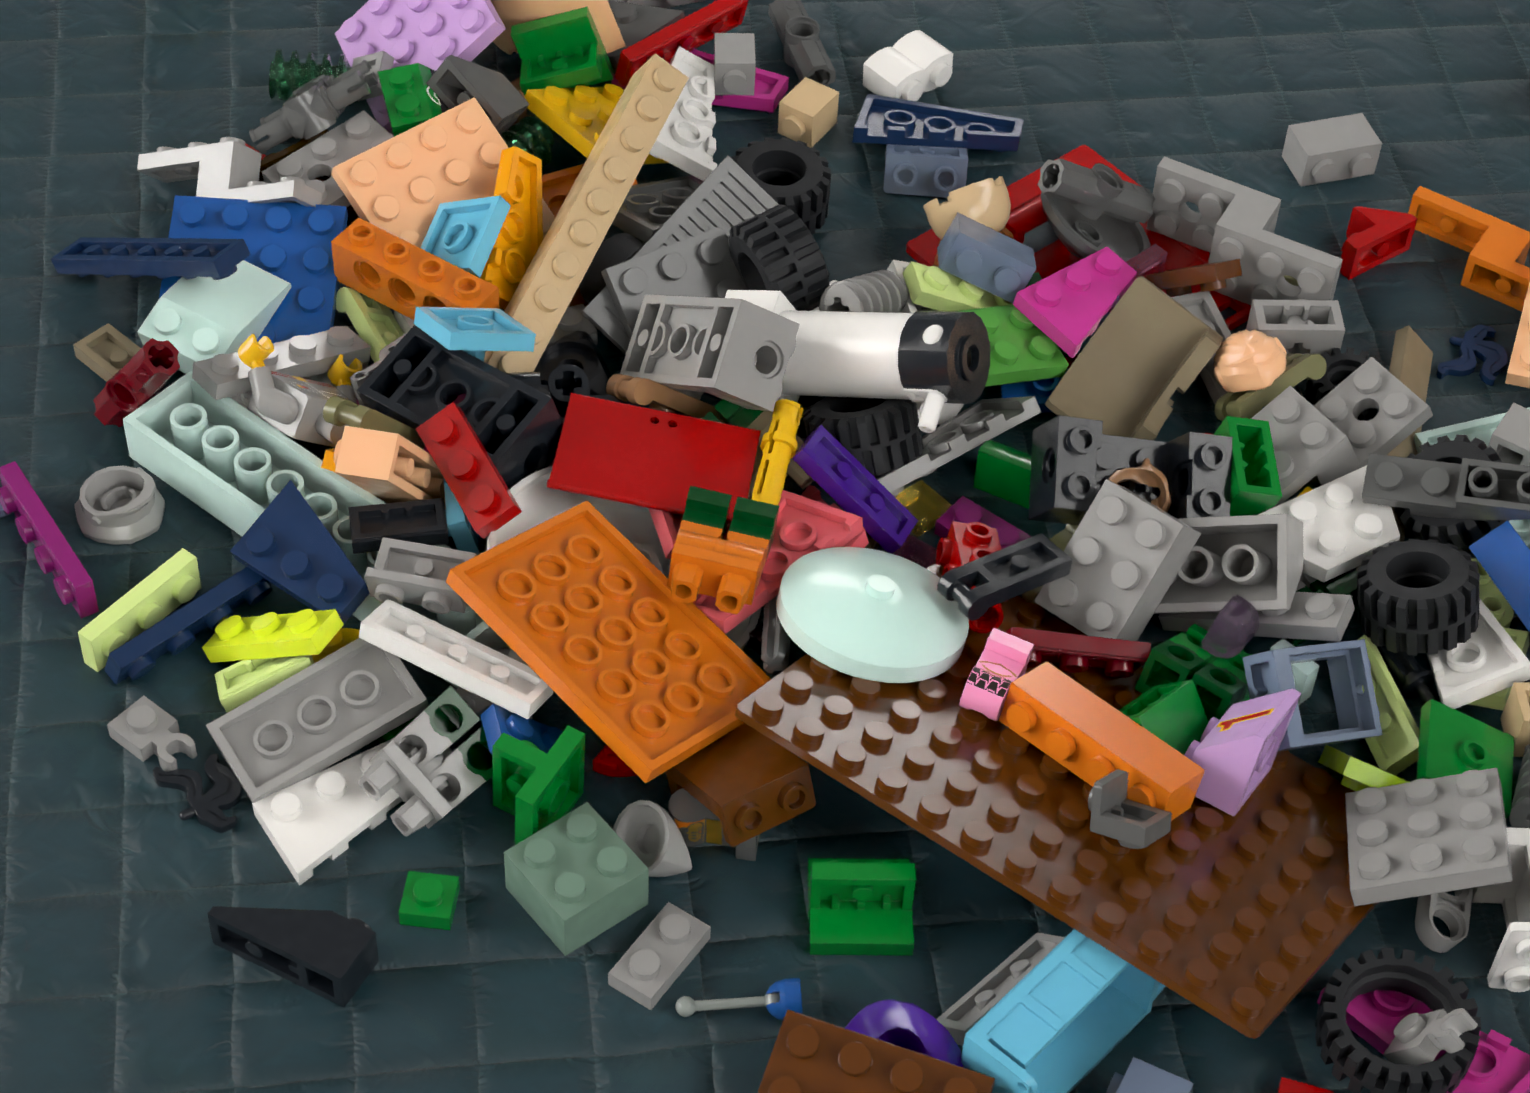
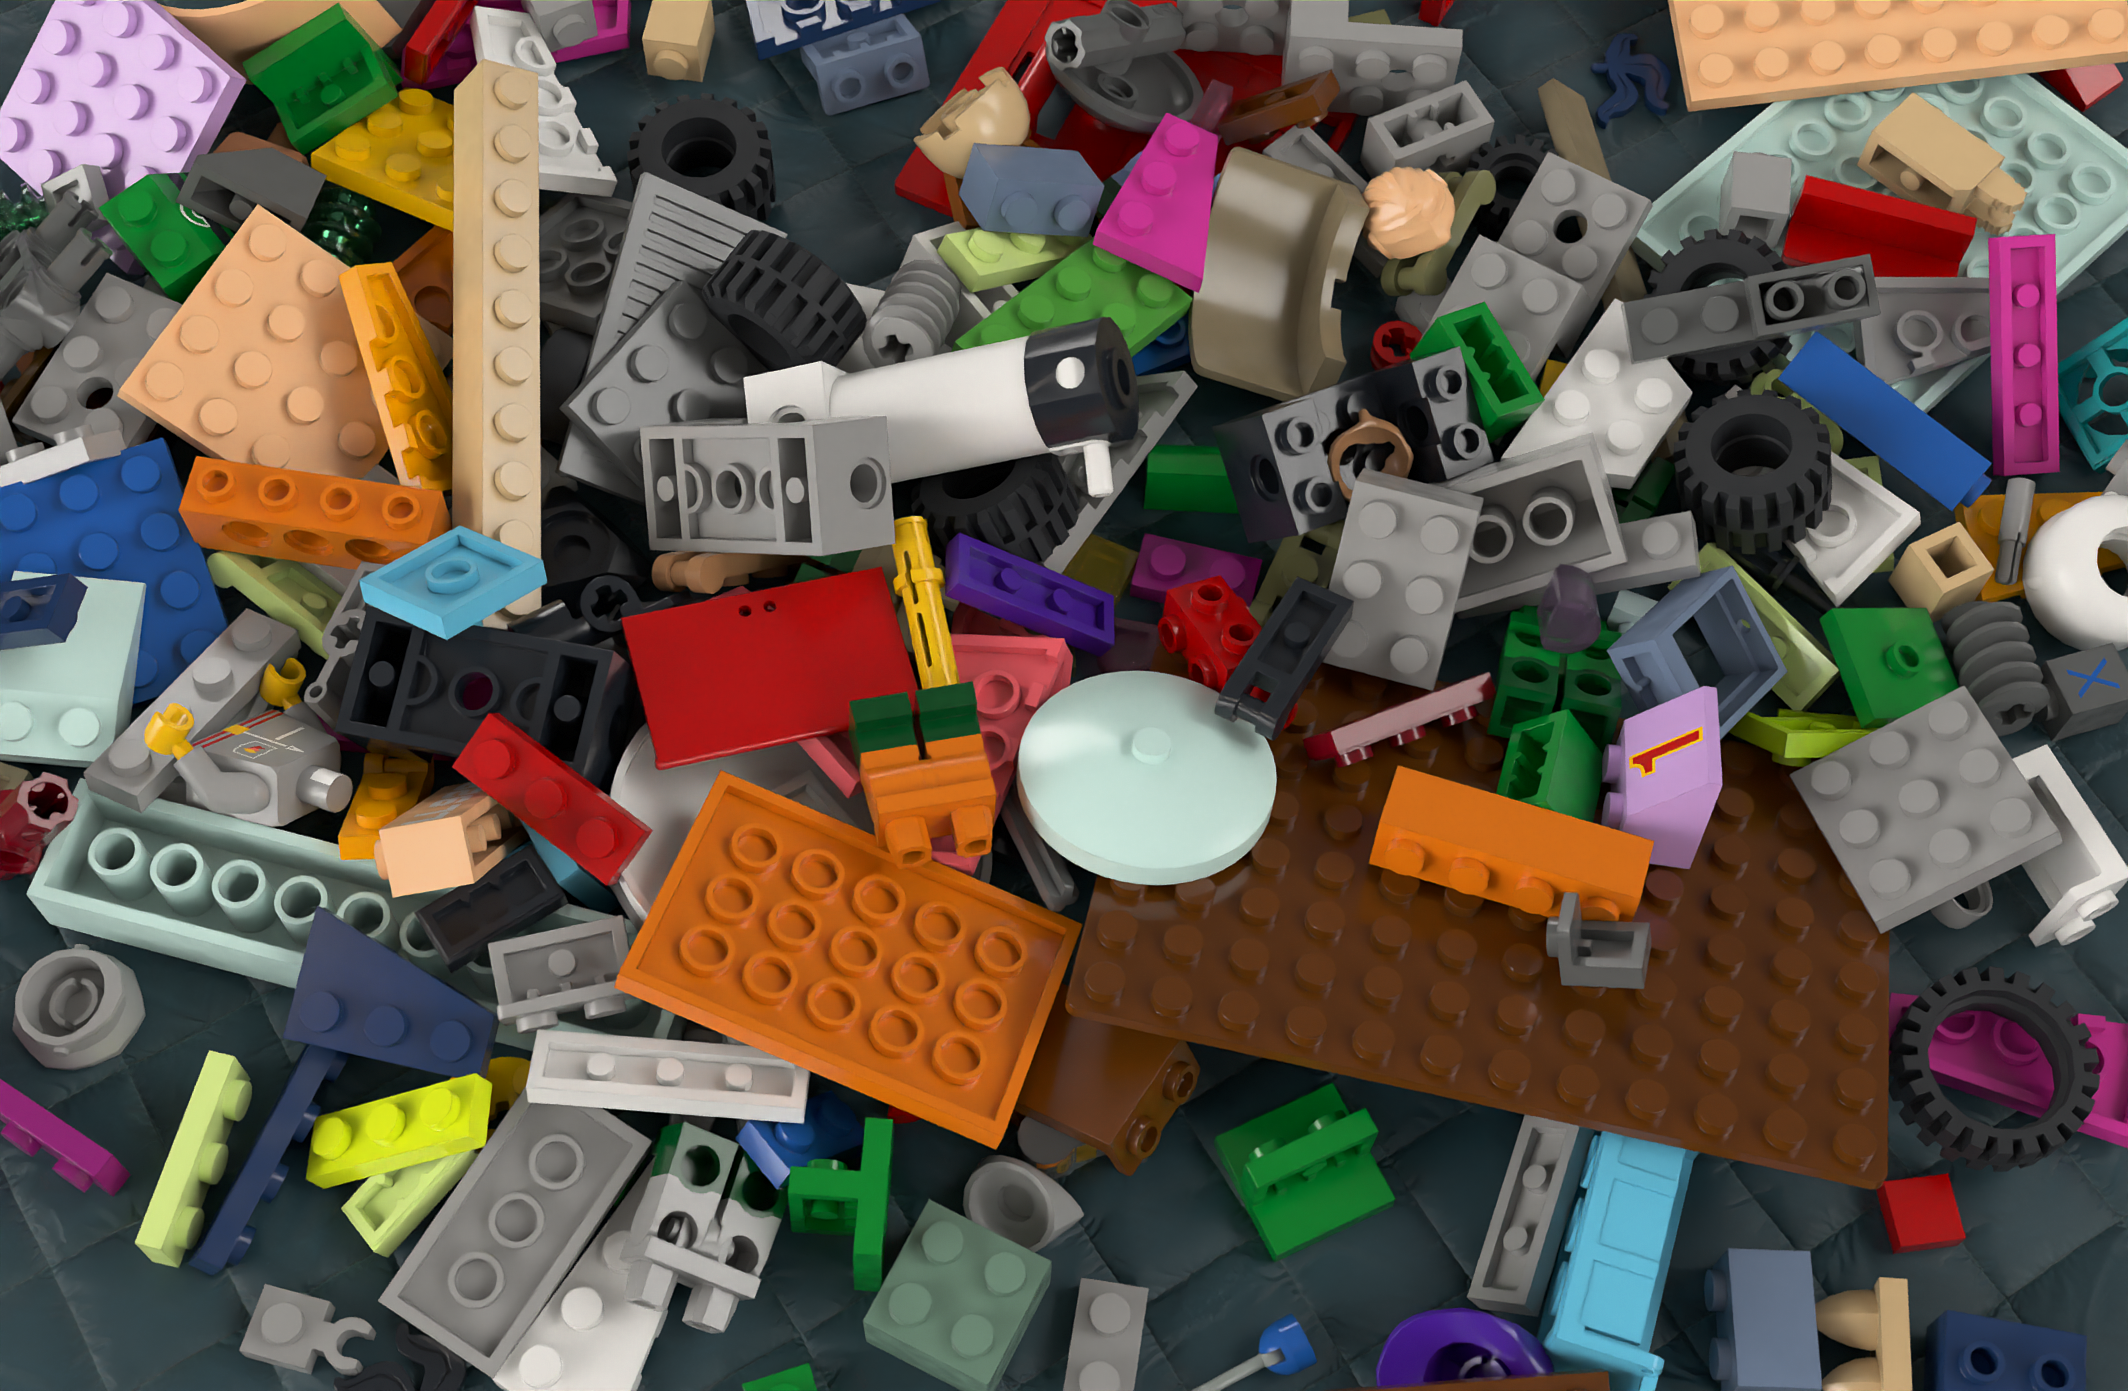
camera: 25 degrees left, 15 degrees up
olive plate [323,396,425,449] -> none
medium azure tile [420,196,511,278] -> none
bright pink leg [959,628,1034,721] -> none
light grey plate [1383,1008,1478,1065] -> none

